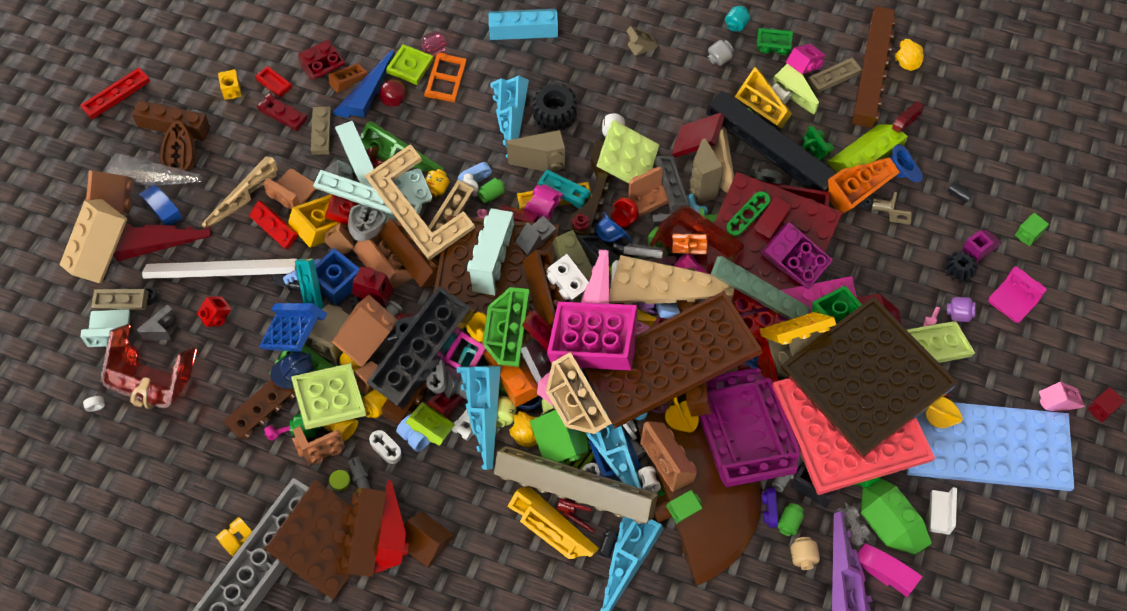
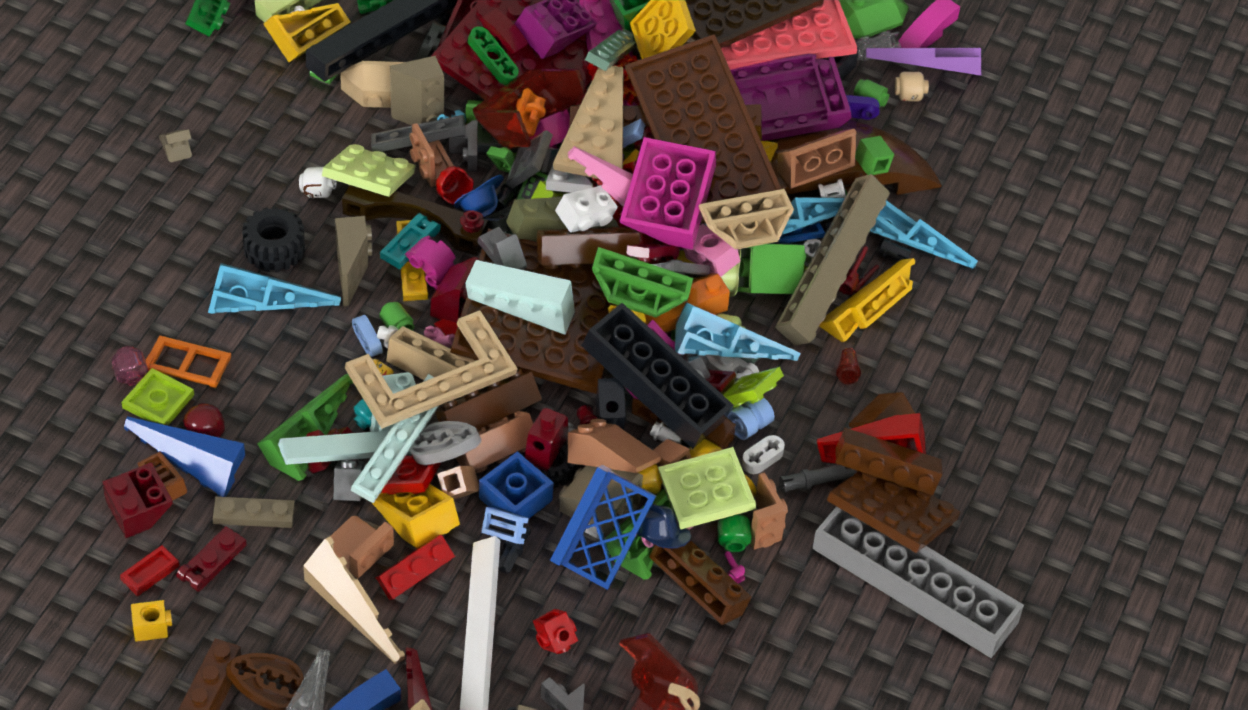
camera: 90 degrees left, 10 degrees down
yellow wheel [216,517,252,557] -> none
teal plate [295,259,324,309] -> none
lime tile [329,470,351,492] -> none
medium azure slope [488,9,558,40] -> none
yellow hair [509,411,537,448] -> none
dark red tile [672,113,725,158] -> none
light grey head [707,40,734,66] -> none
teal head [725,6,750,32] -> none
none -> clear red cone [836,348,861,384]

